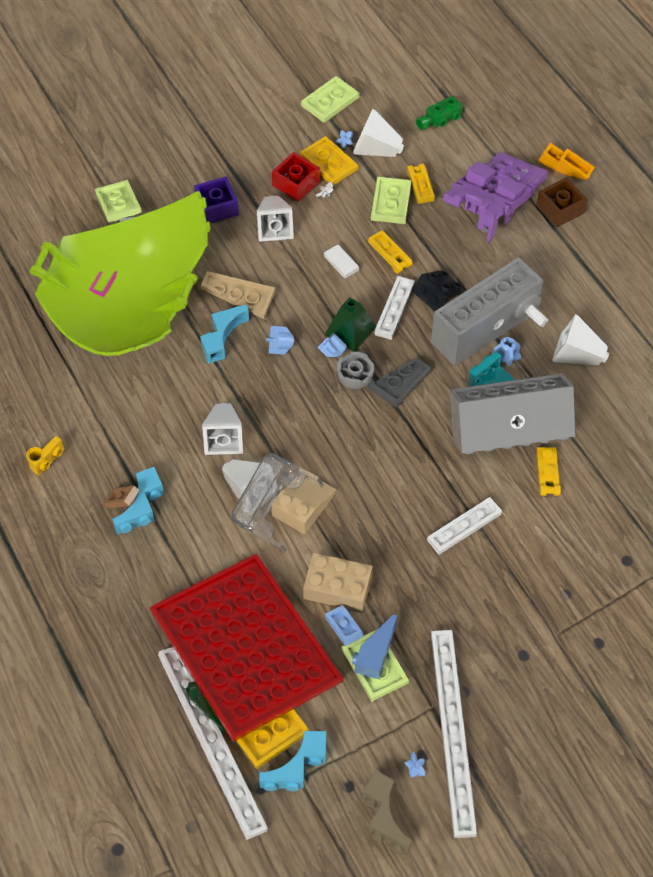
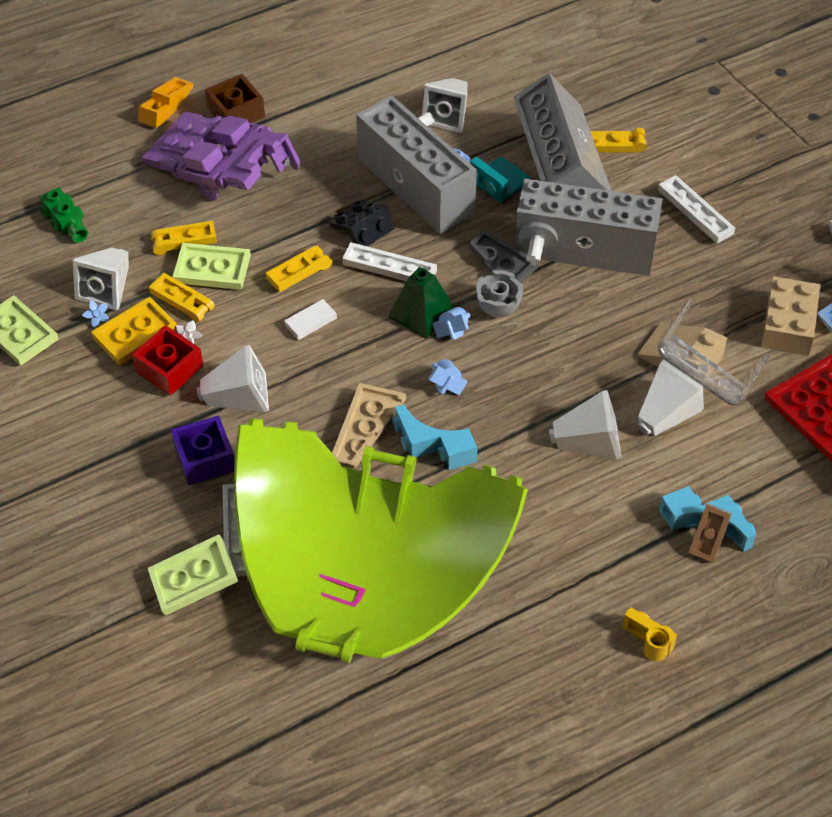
camera: 90 degrees left, 5 degrees down
none -> yellow plate [149,273,215,323]
none -> light grey piece [515,179,663,276]

